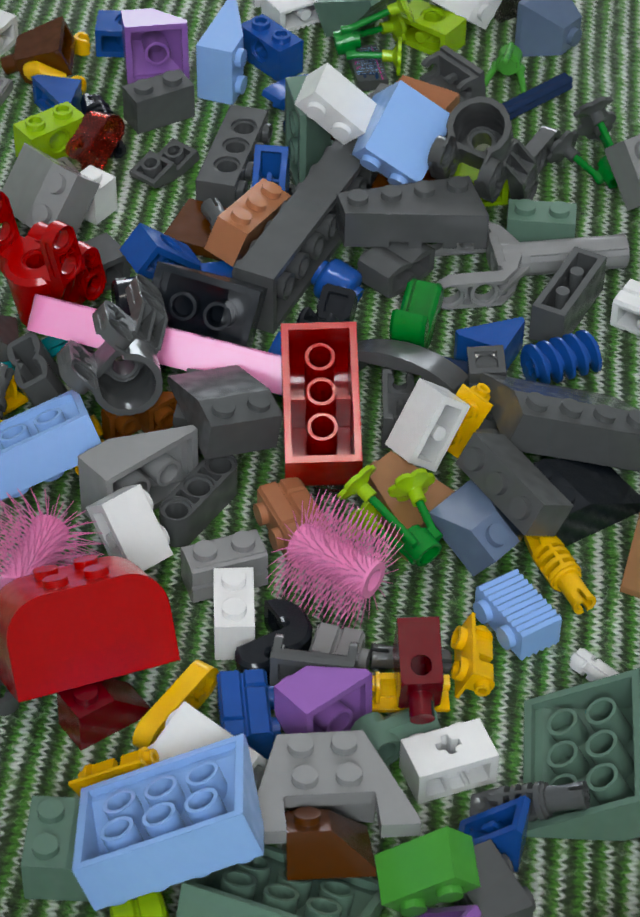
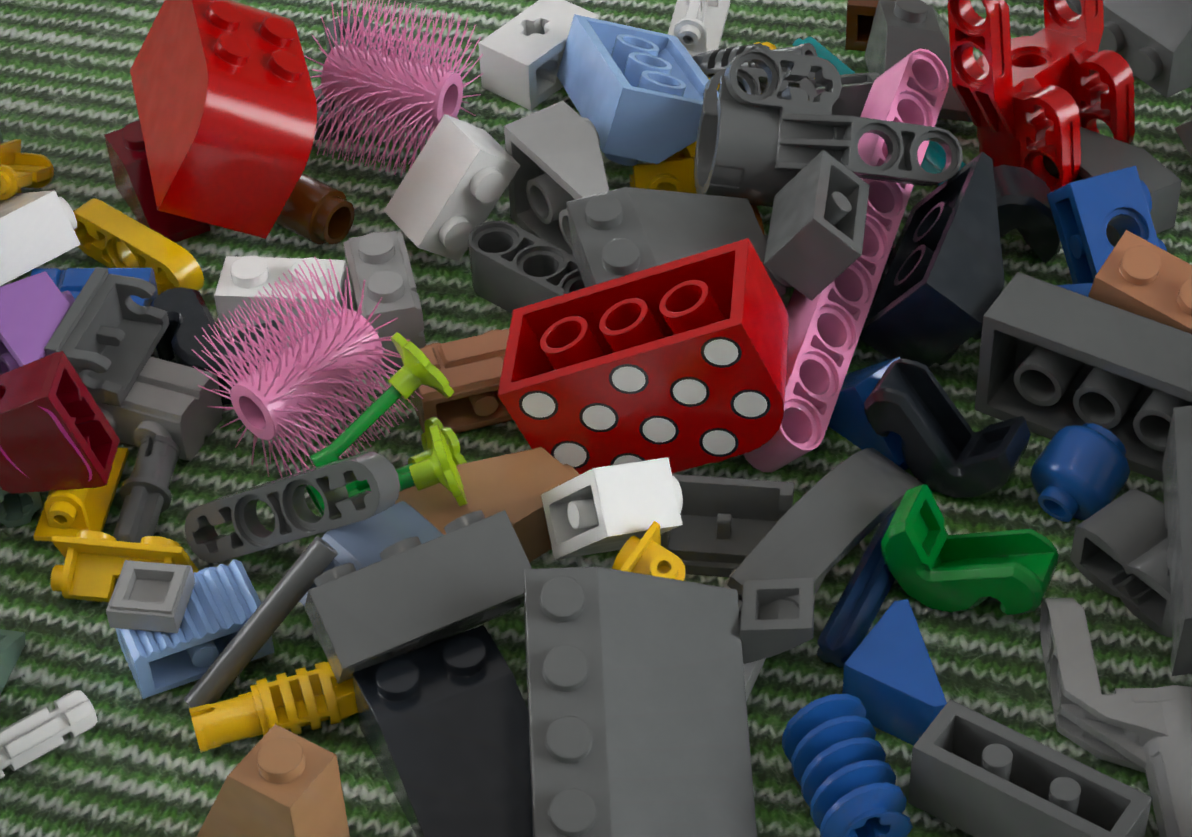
camera: 100 degrees right, 0 degrees up
none -> light grey tile [106,560,195,633]
none -> dark grey piece [184,536,338,708]
none -> dark grey beam [185,452,400,563]
none -> dark grey brick [763,150,870,301]

